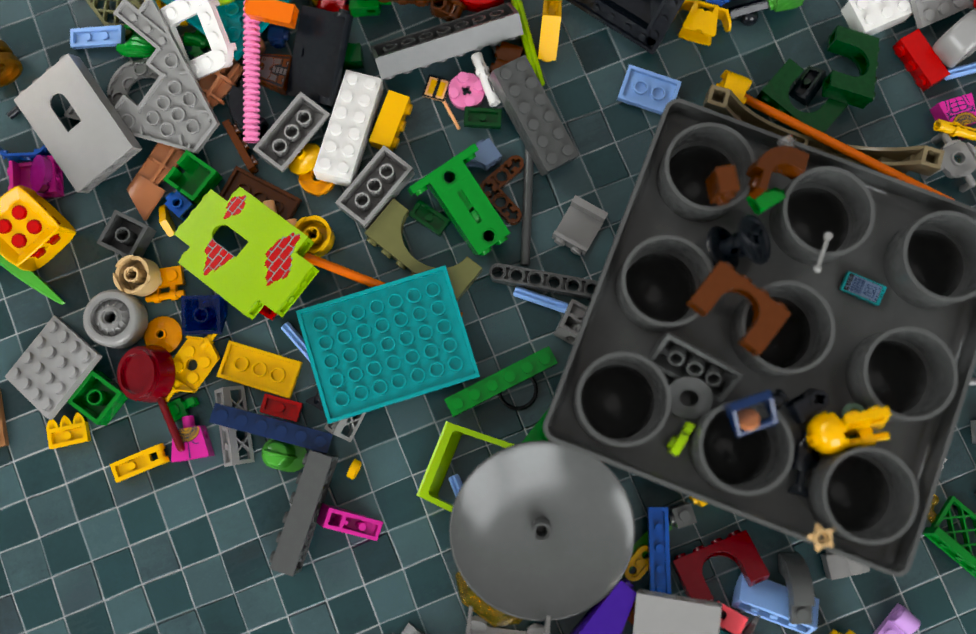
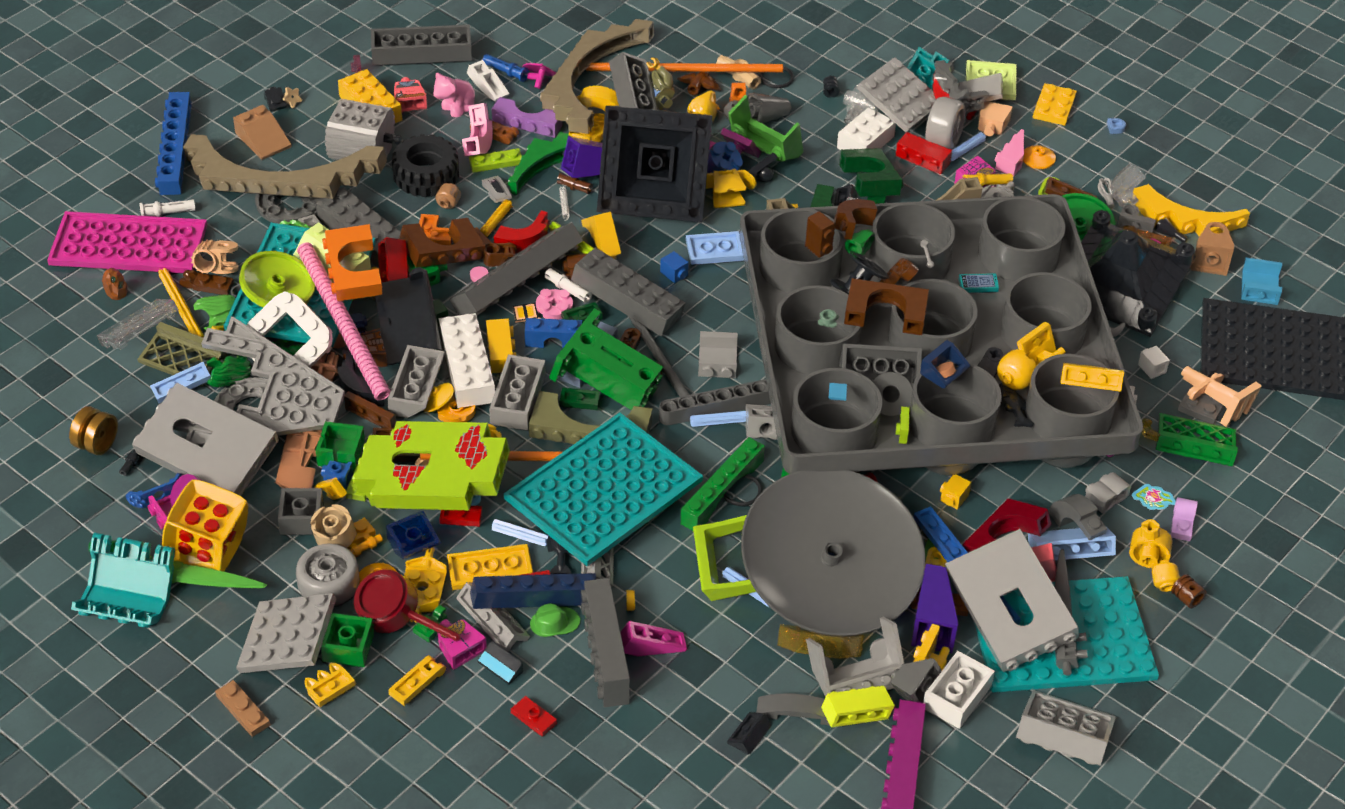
camera: 30 degrees left, 35 degrees down
dark grey brick [668,502,697,529] -> none
tan plate [807,523,834,552] -> none
none -> bright pink tile [470,266,488,282]
none -> black slope [477,641,523,685]
none -> red plate [511,696,557,737]
none -> blue arch [525,318,582,349]
none -> blue brick [660,251,689,284]
none -> sand green plate [818,309,839,328]
none -> dark azure piece [829,383,847,401]
none -> reddish brown beam [879,258,919,284]
none -> yellow plate [1060,363,1124,391]
none -> sticker [1132,484,1176,510]

